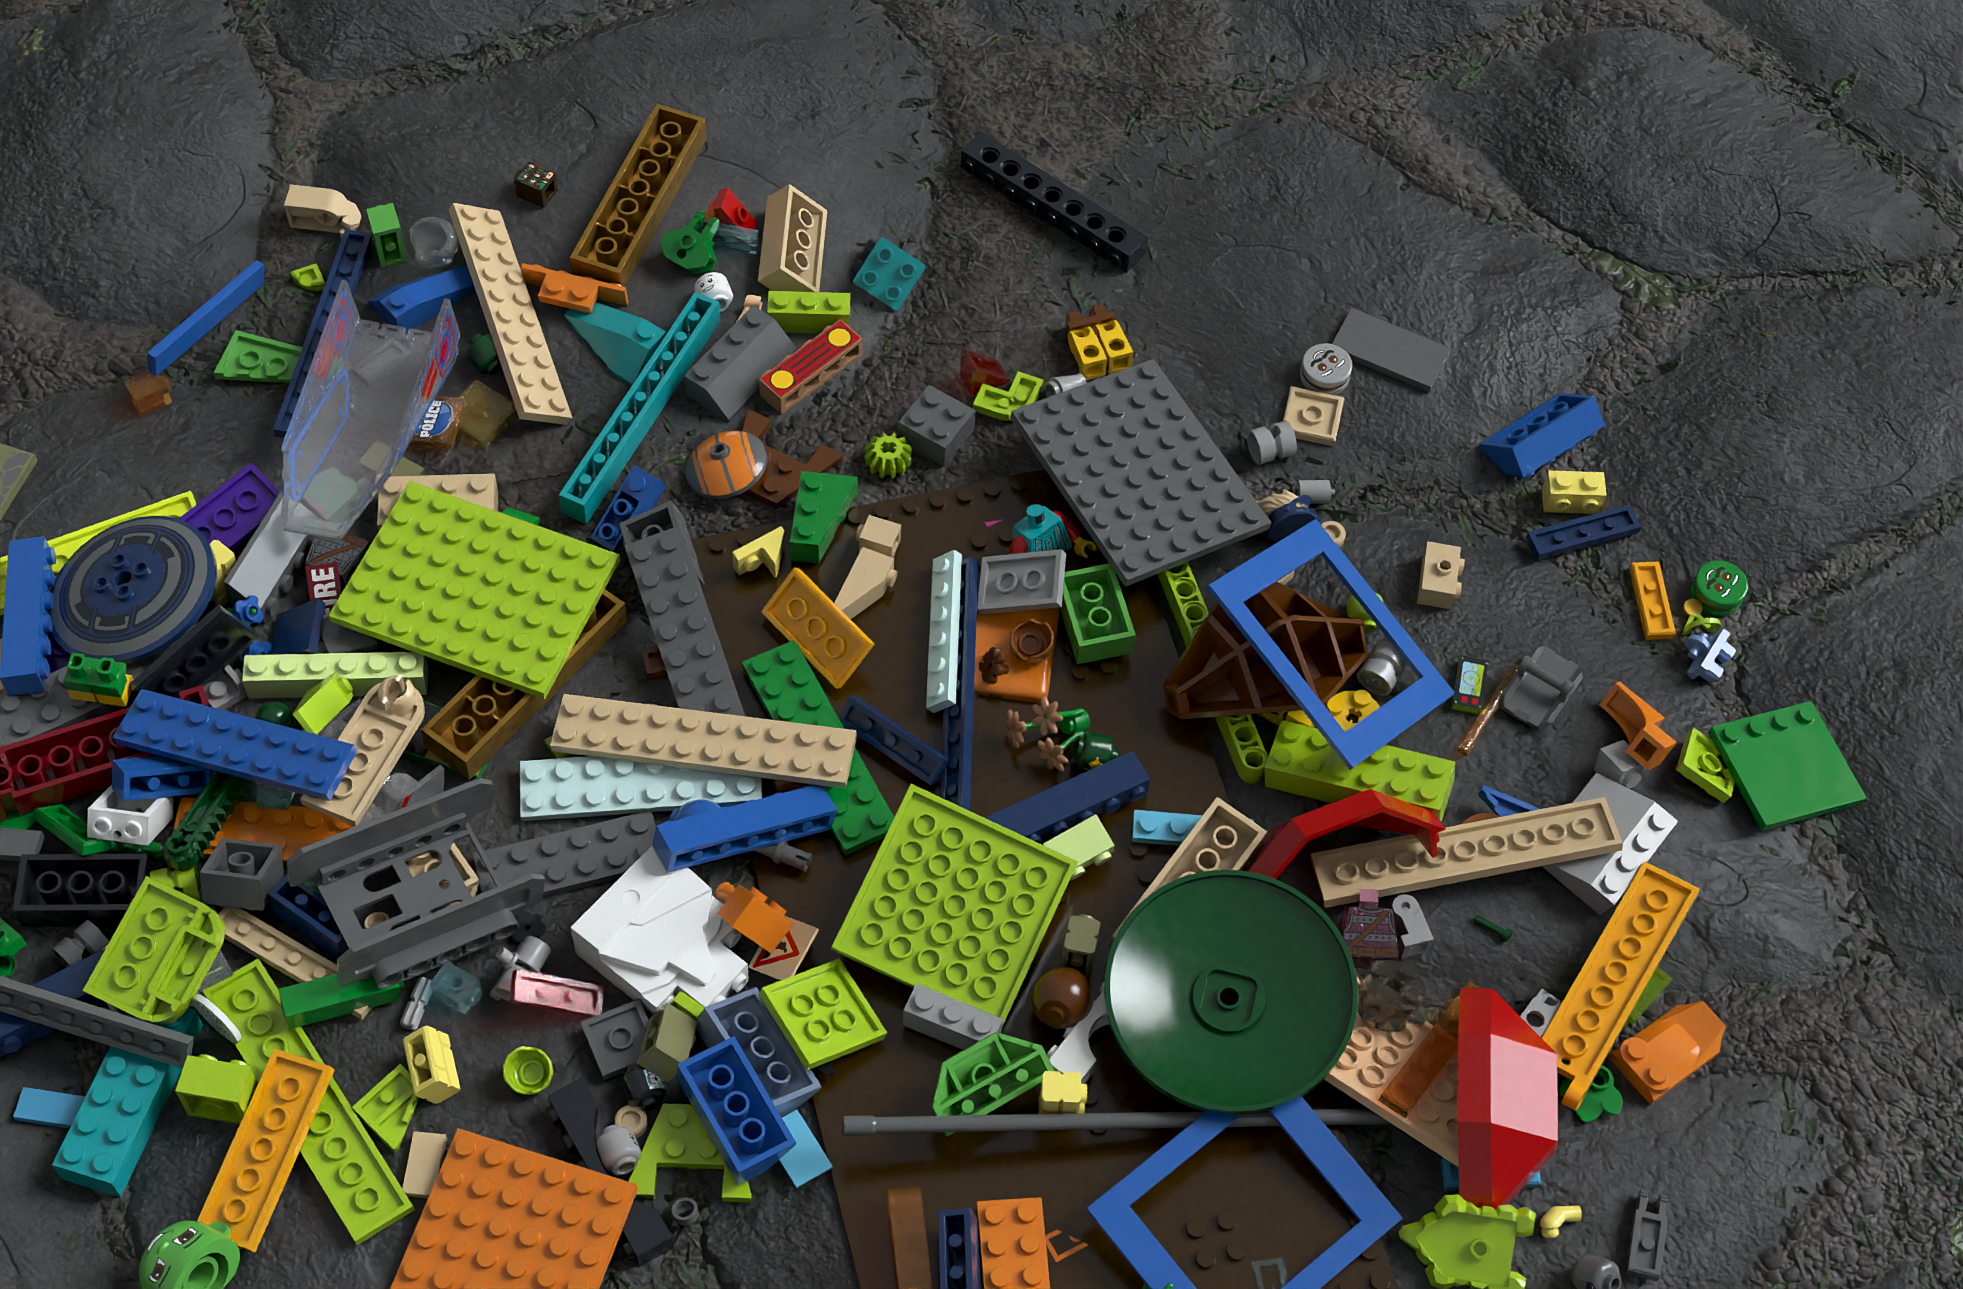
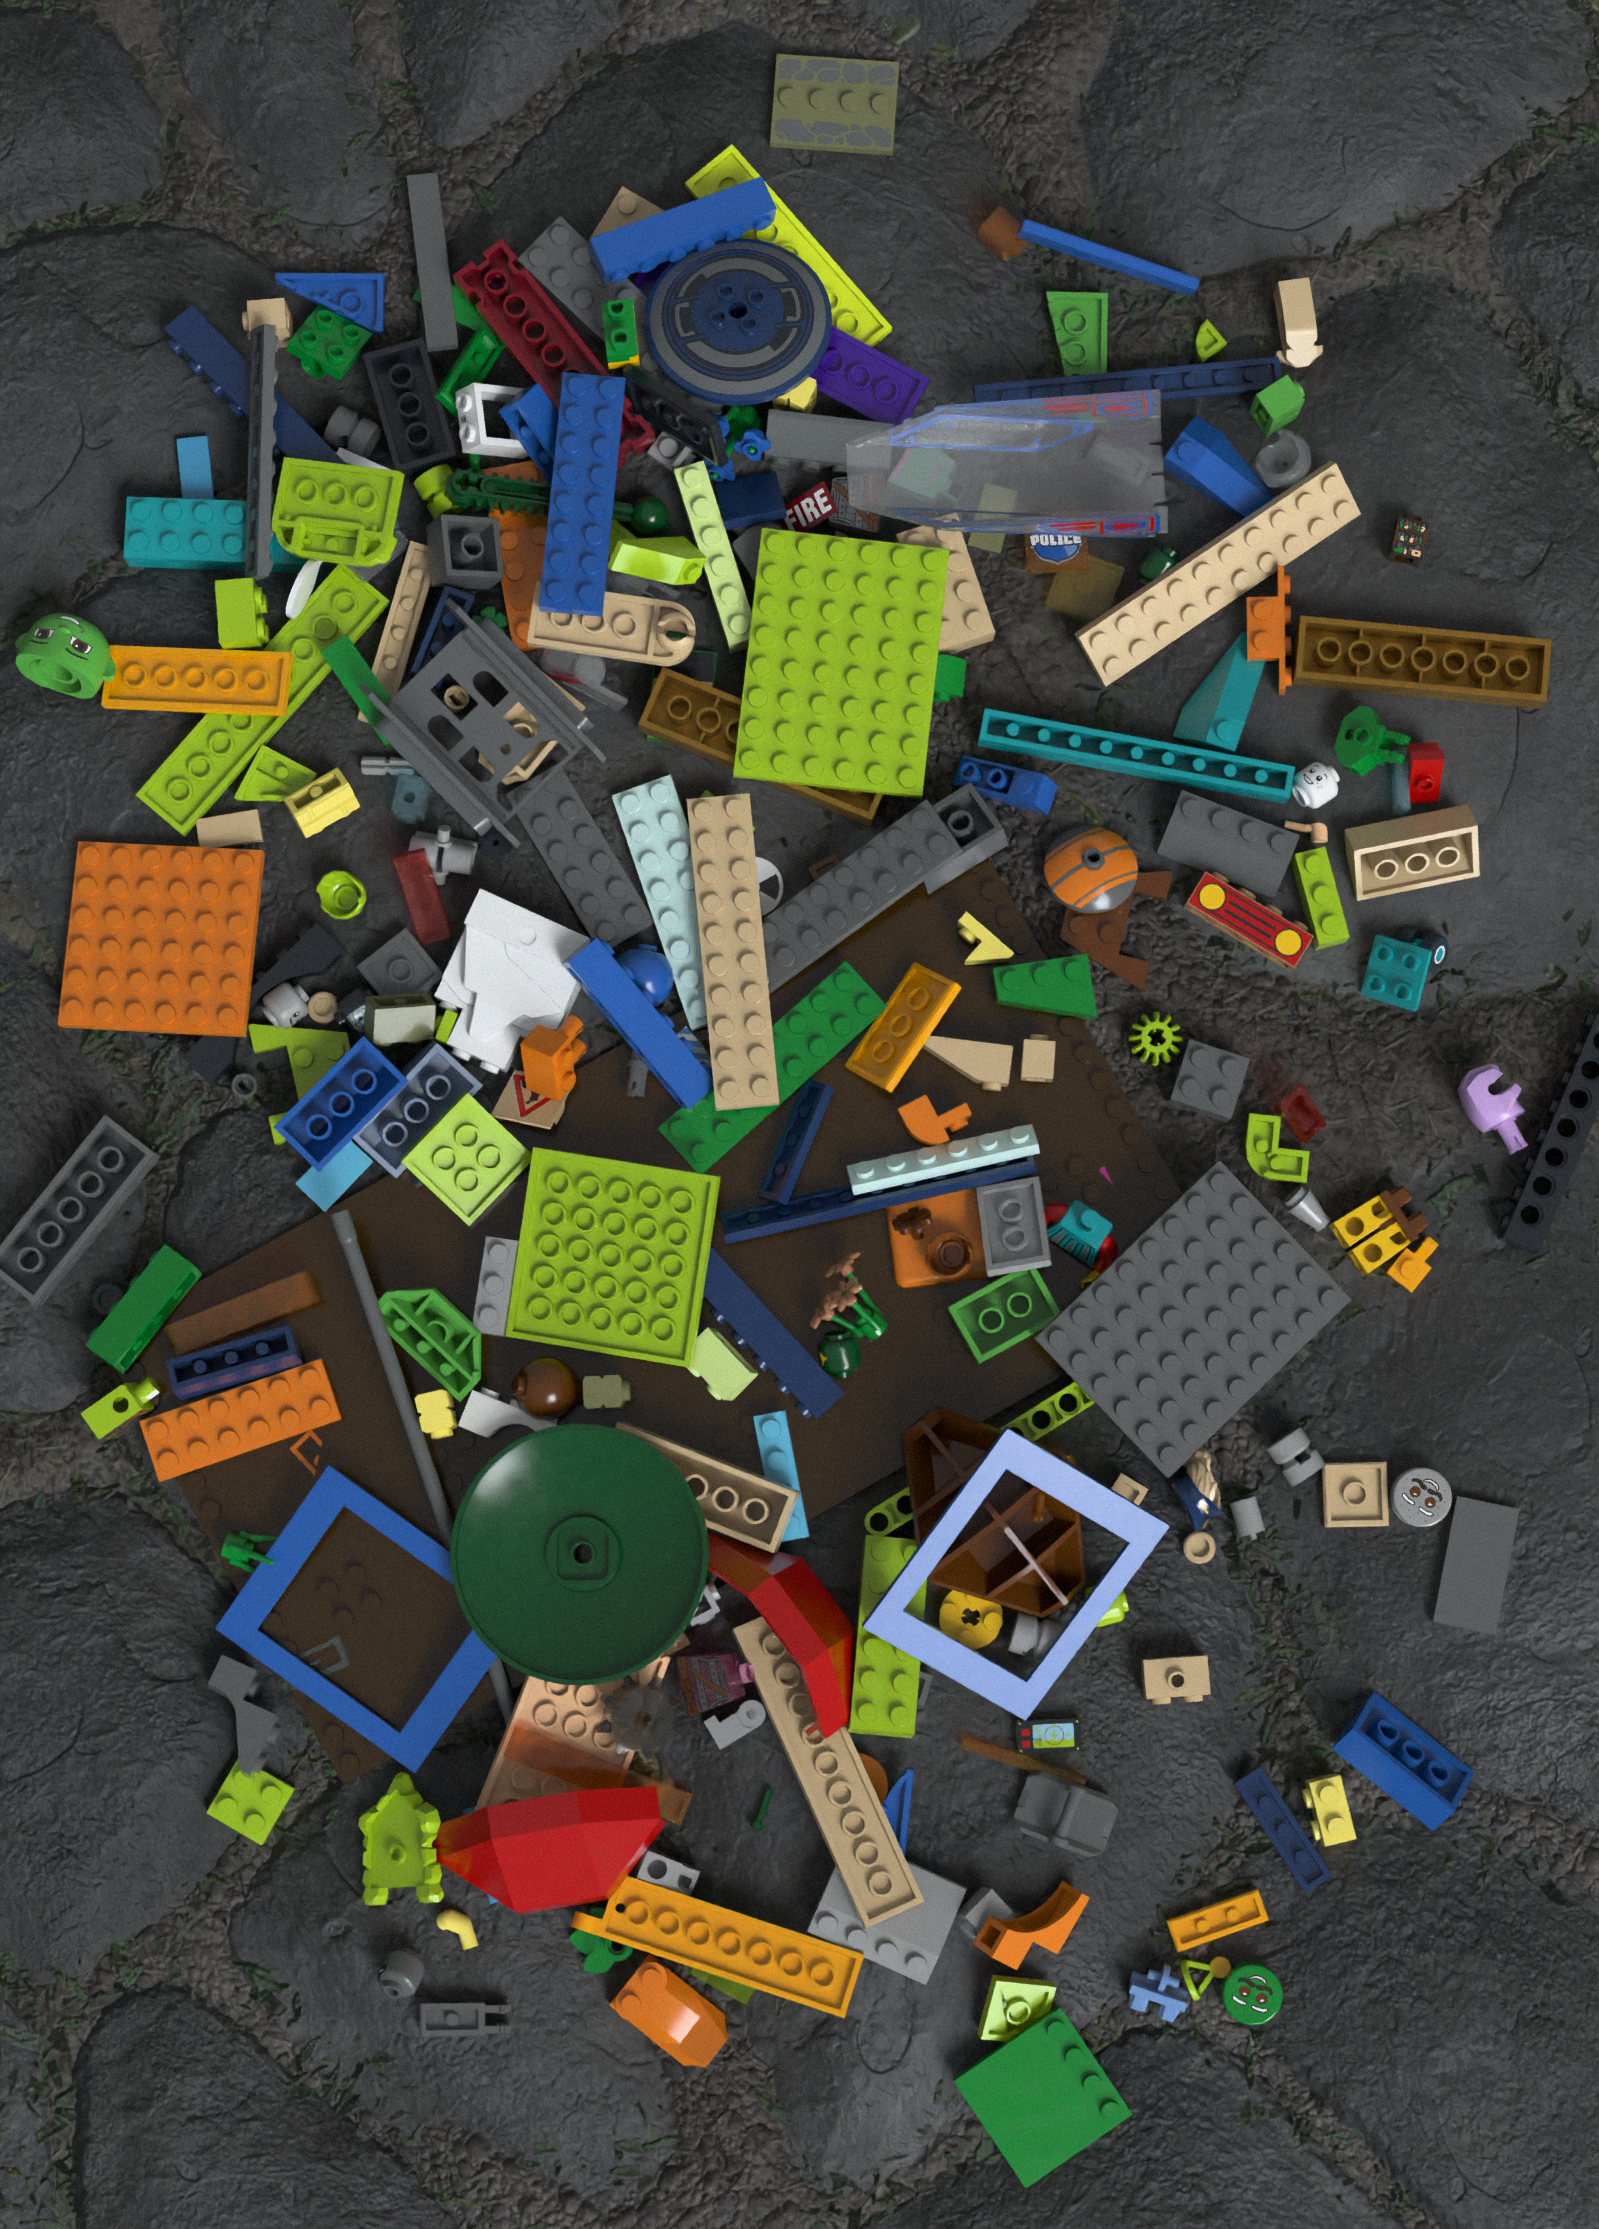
camera: 80 degrees right, 25 degrees up
none -> orange brick [897,1094,972,1146]
none -> light orange plate [1386,1236,1439,1293]
none -> lavender piece [1457,1064,1528,1155]

